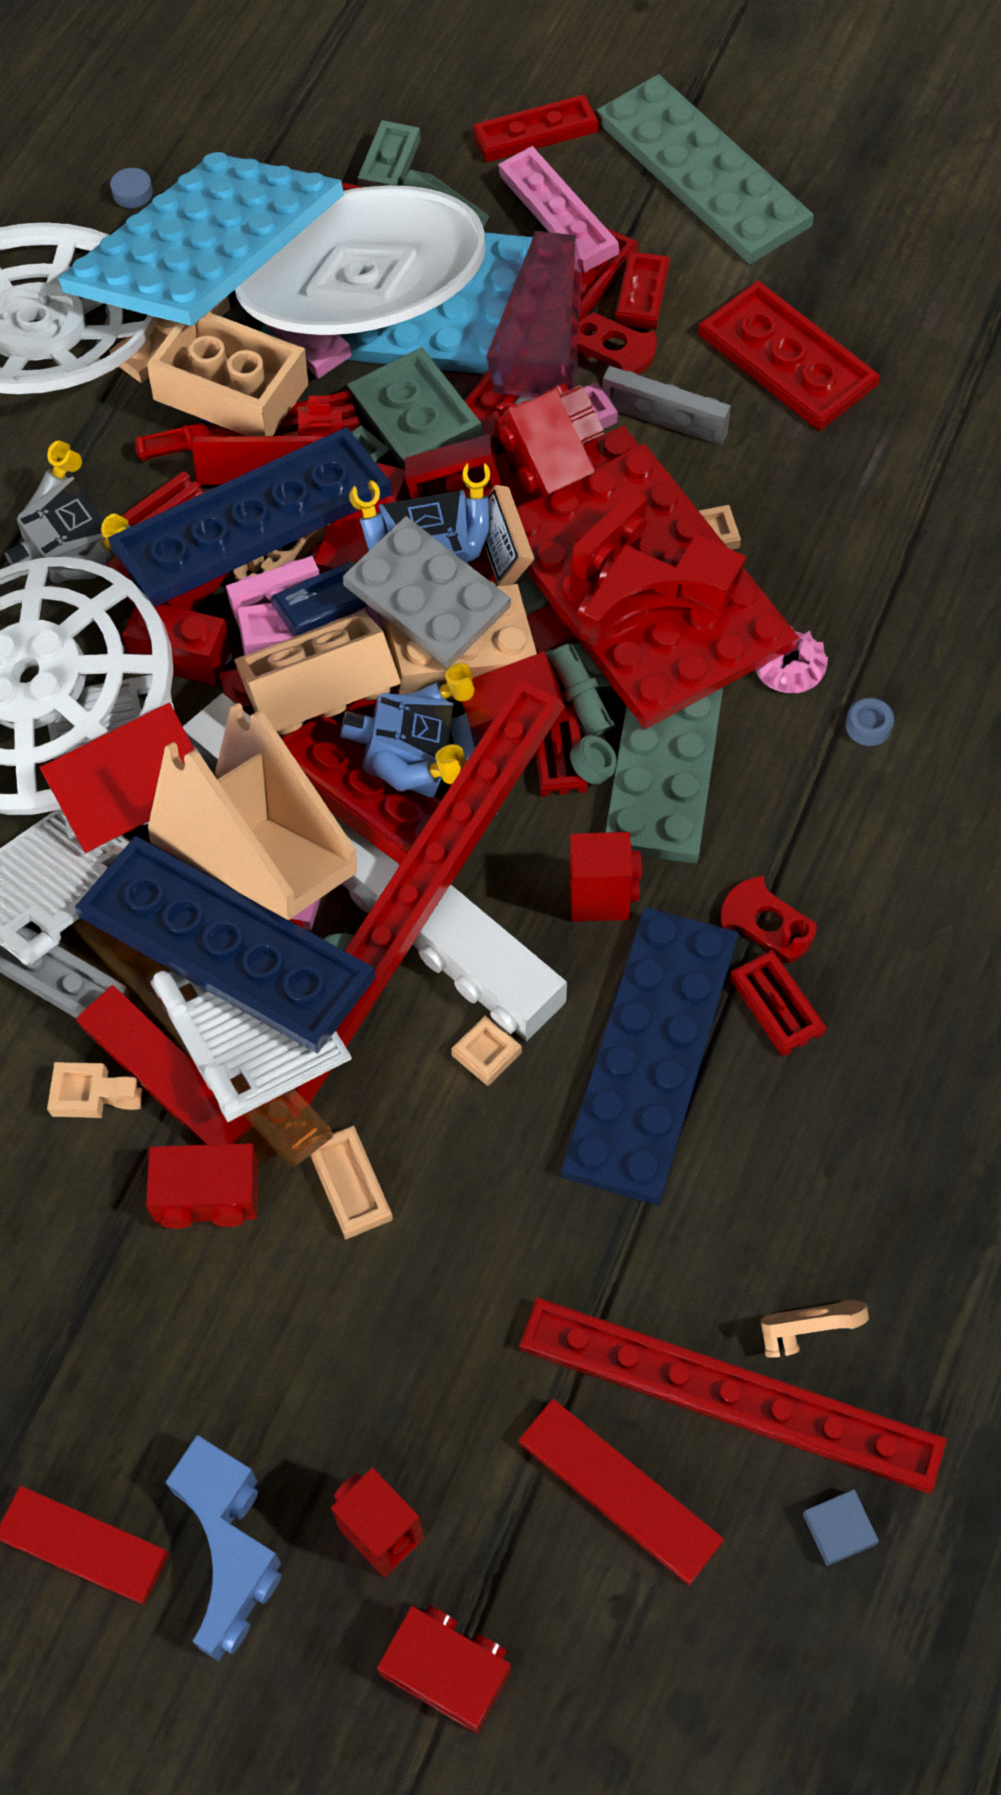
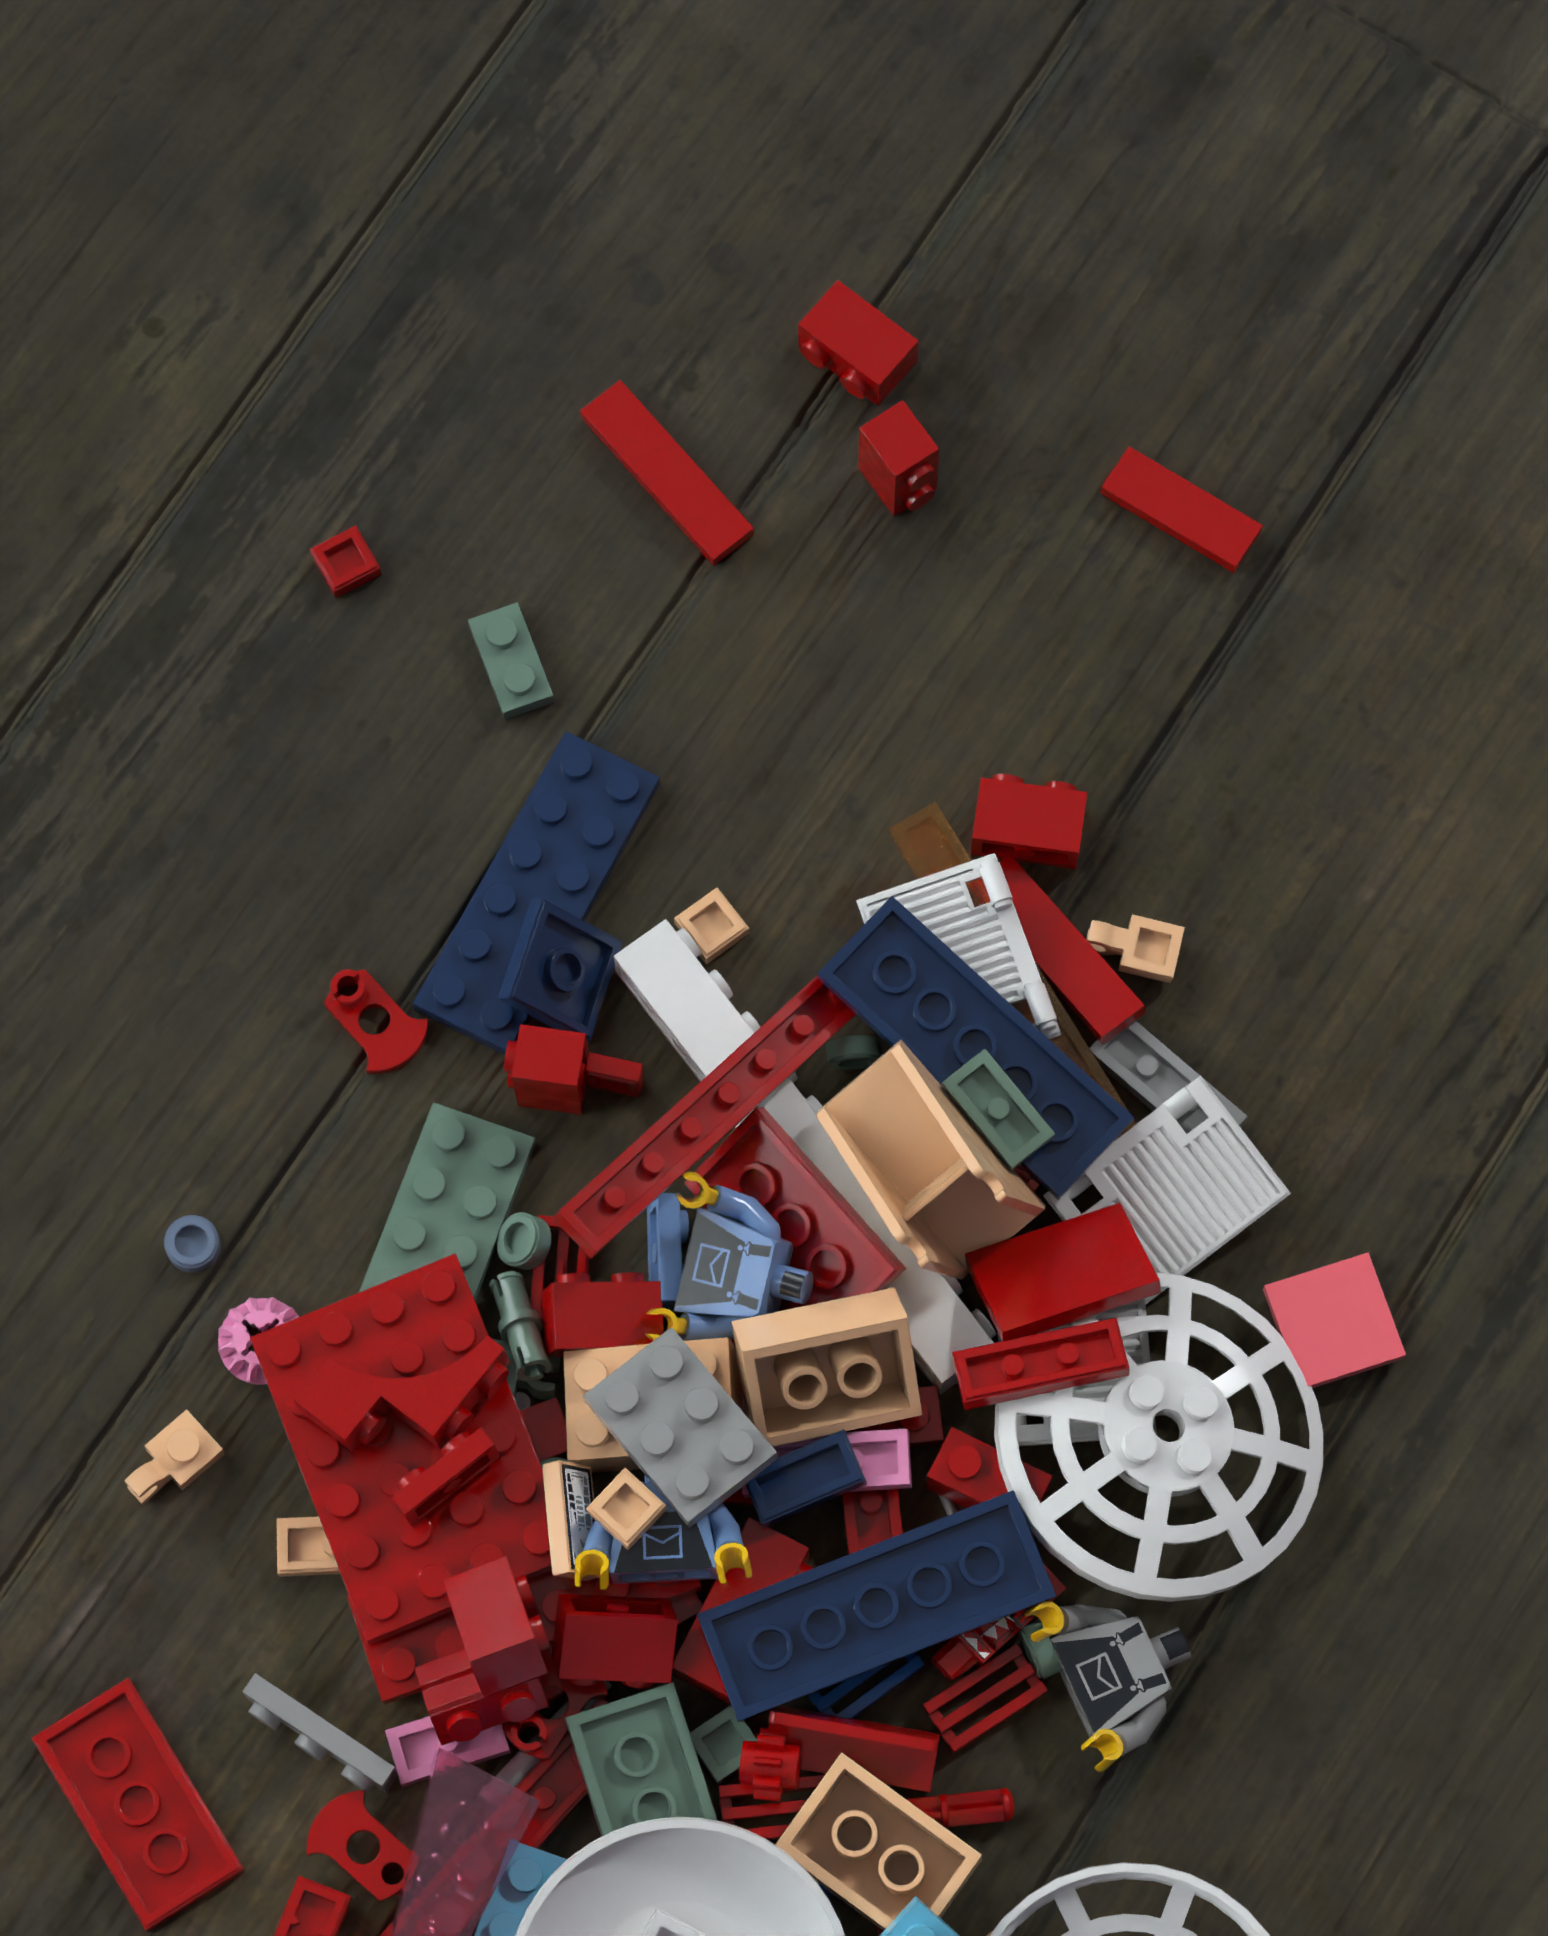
camera: 170 degrees left, 10 degrees up
medium blue arch [166,1435,282,1662] -> none
bright pink plate [226,556,319,626] -> none
light nougat tile [307,1125,393,1240] -> none
red tile [519,1297,947,1494] -> none
red tile [730,949,827,1057] -> none
light nougat piece [761,1300,869,1357] -> none
sand blue tile [803,1489,879,1566] -> none
none -> light nougat plate [124,1409,224,1504]
none -> red tile [310,525,382,599]
none -> sand green plate [468,602,554,720]
none -> dark blue plate [498,898,623,1041]
none -> red tile [585,1052,644,1097]
none -> light nougat tile [586,1468,667,1550]
none -> sand green plate [941,1049,1055,1171]
none -> red tile [952,1318,1129,1410]

